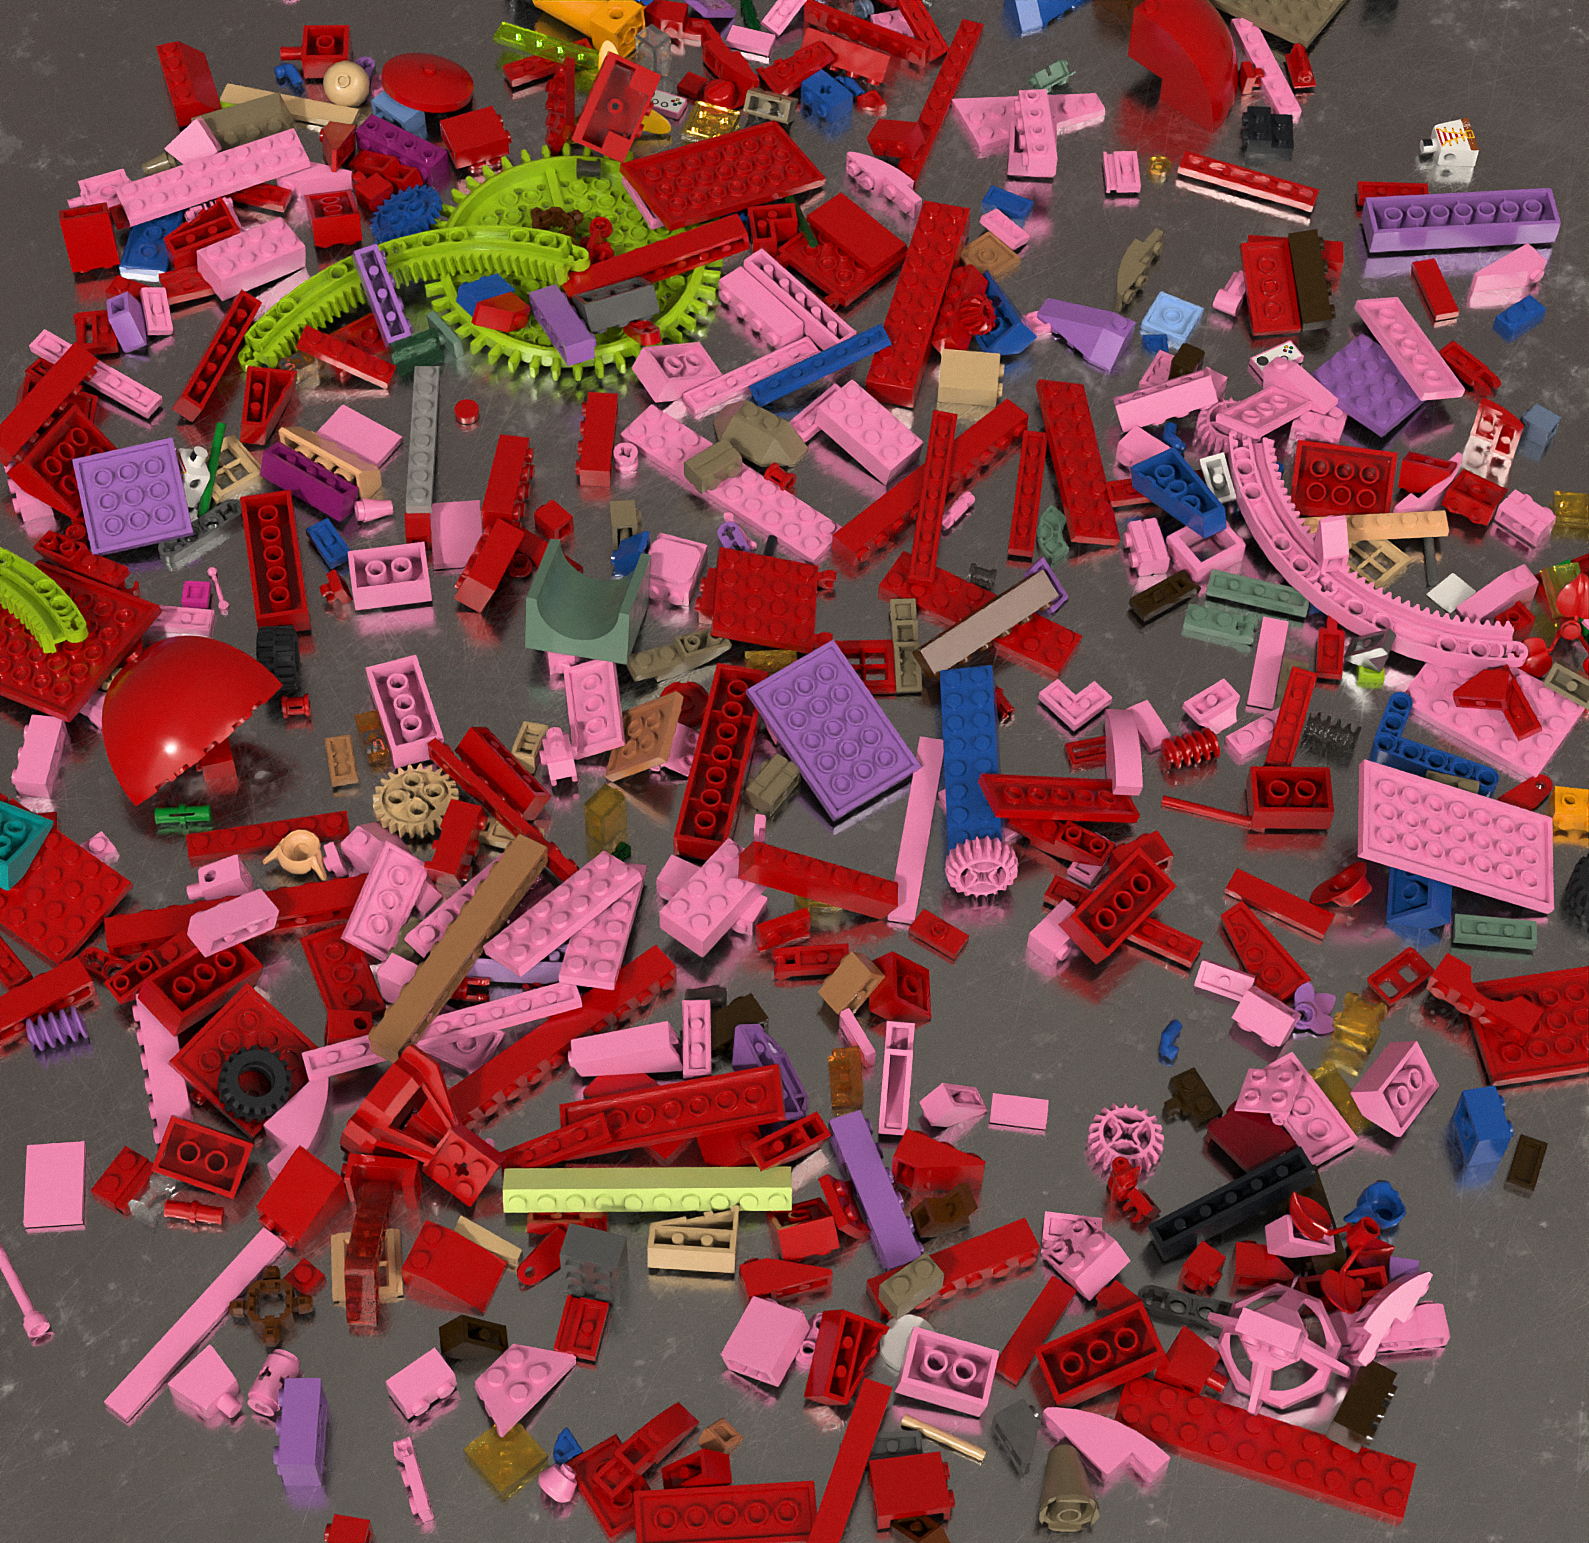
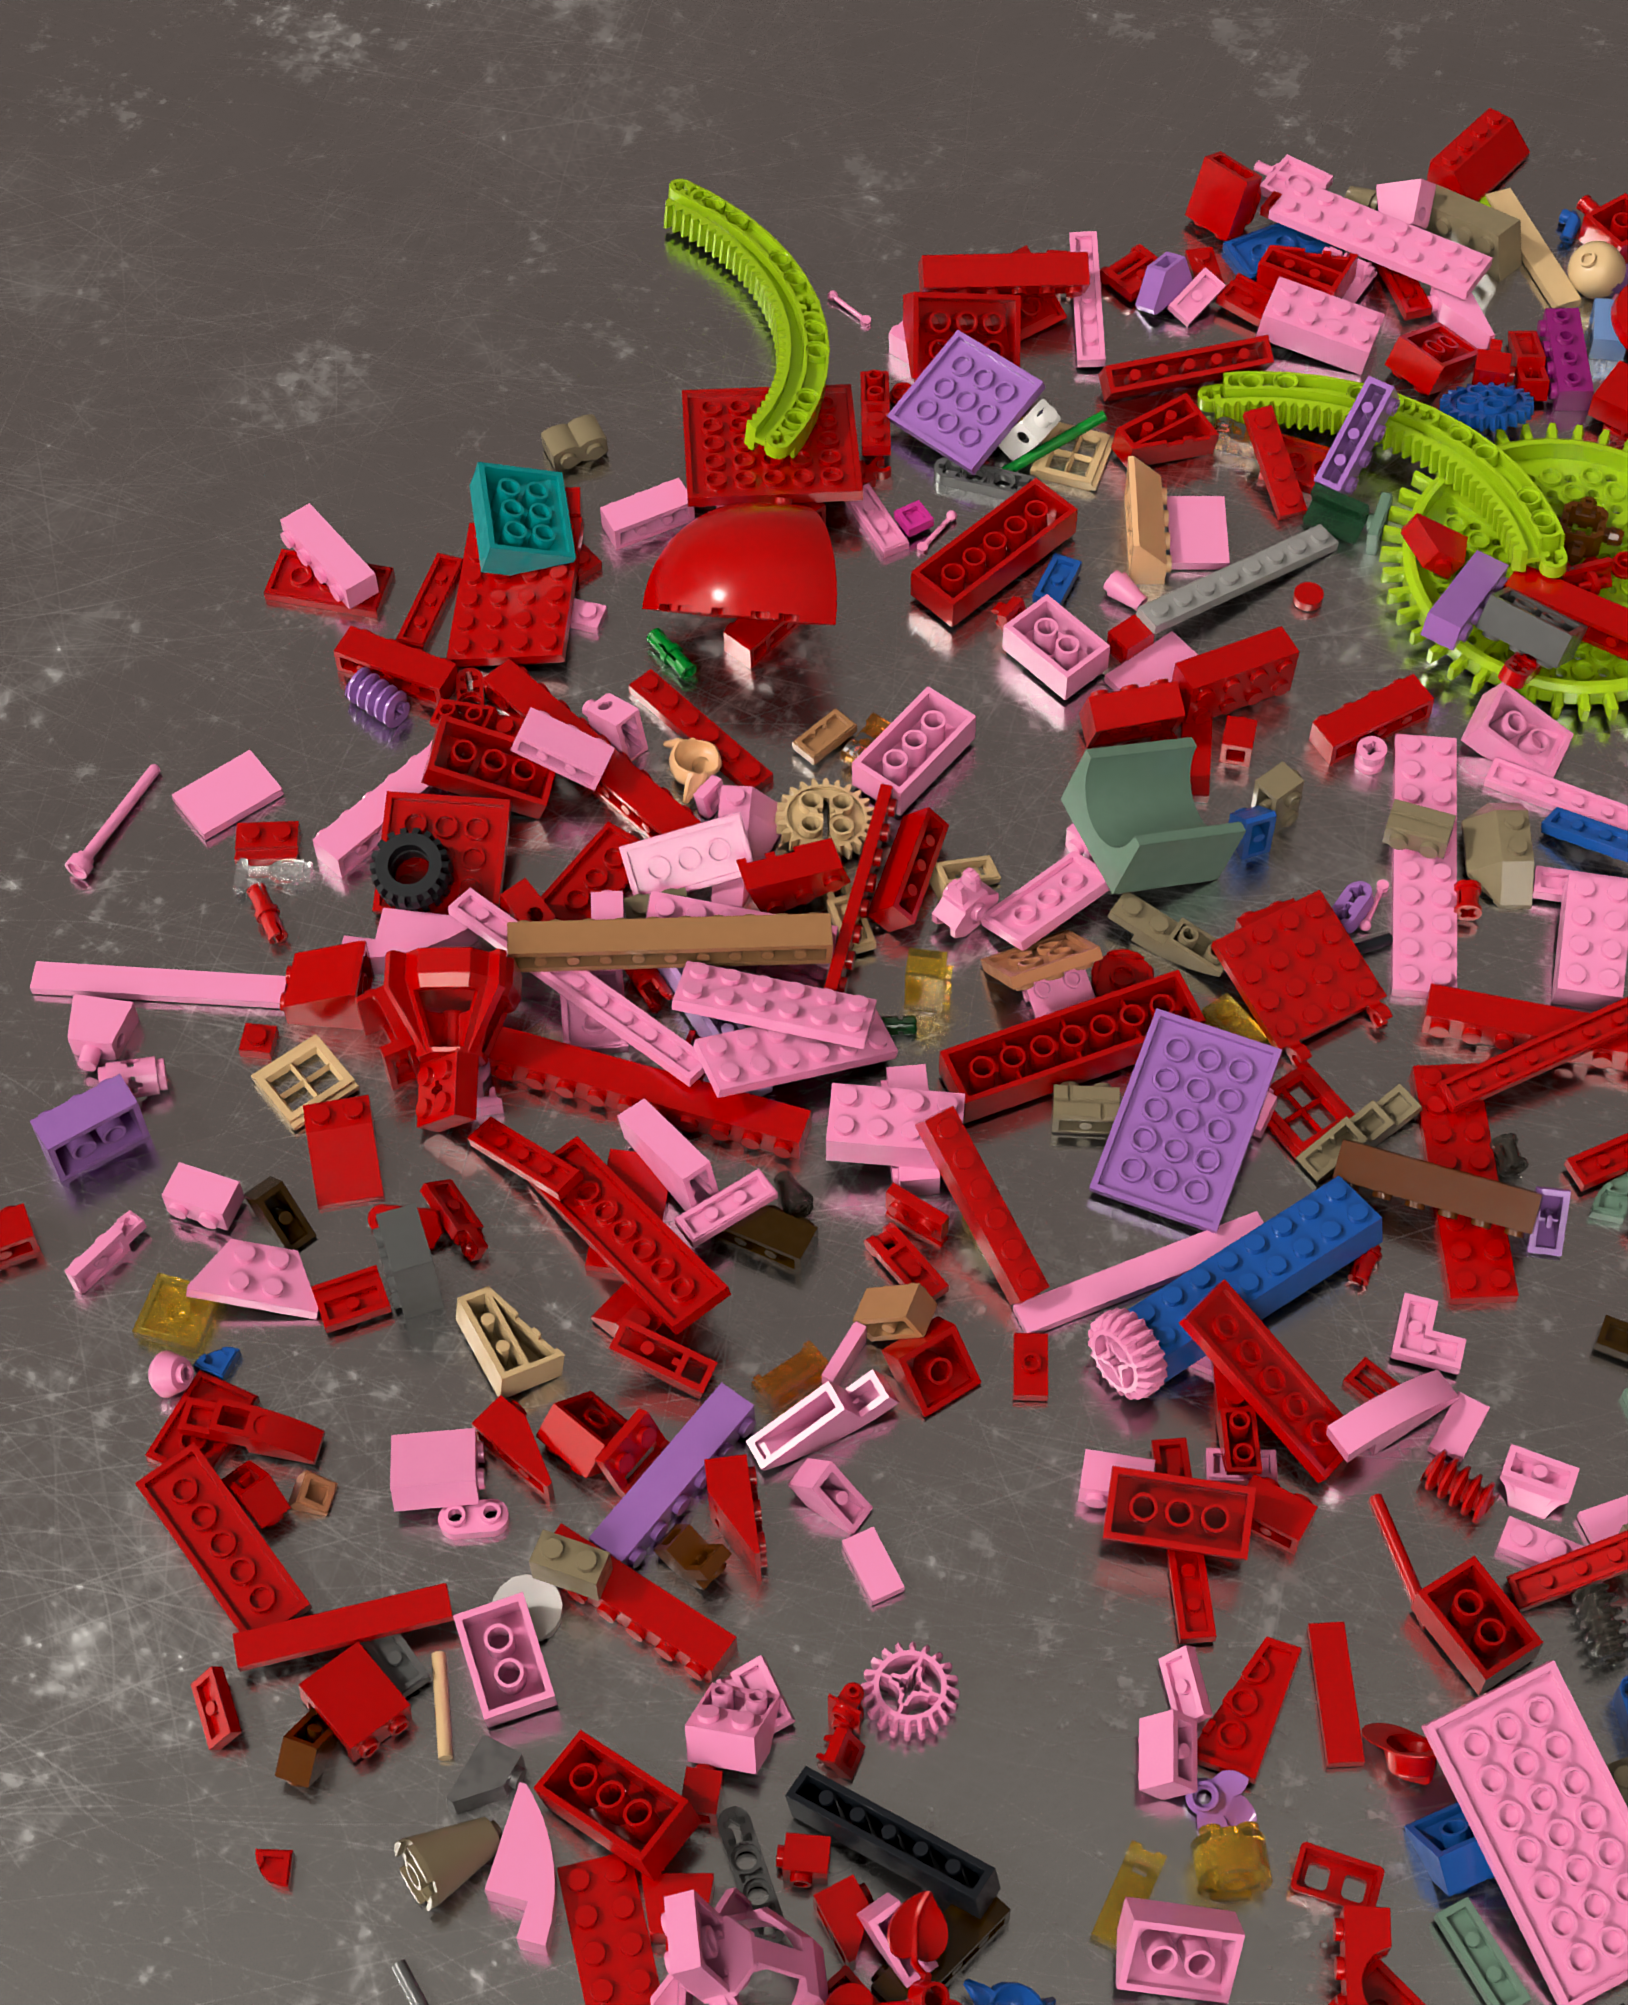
camera: 60 degrees right, 0 degrees up
red brick [151,1115,255,1199] -> none
reddish brown piece [229,1266,313,1347] -> none
black tyre [256,625,300,691] -> none
magenta brick [260,442,359,522] -> none
red bush [282,693,311,719] -> none
red slope [319,121,357,173] -> none
clear red beam [344,1180,394,1327] -> none
tan piece [454,1216,523,1267] -> none
blue brick [456,273,515,317] -> none
yellowish green brick [503,1167,792,1213] -> none
bright pink brick [648,532,708,607] -> none
medium lavender wedge [732,1024,809,1120] -> none
bright pink tile [753,814,766,843] -> none
red wedge [804,1309,890,1406] -> none
bright pink axle [941,491,975,530] -> none
red tile [995,1275,1077,1386] -> none
blue arm [1159,1019,1183,1060] -> none
dark brown hinge [1163,1067,1223,1128] -> none
dark red panel [1205,1100,1296,1174] -> none
bright pink hinge [1235,1068,1303,1125] -> none
bright pink plate [1262,1052,1358,1166] -> none

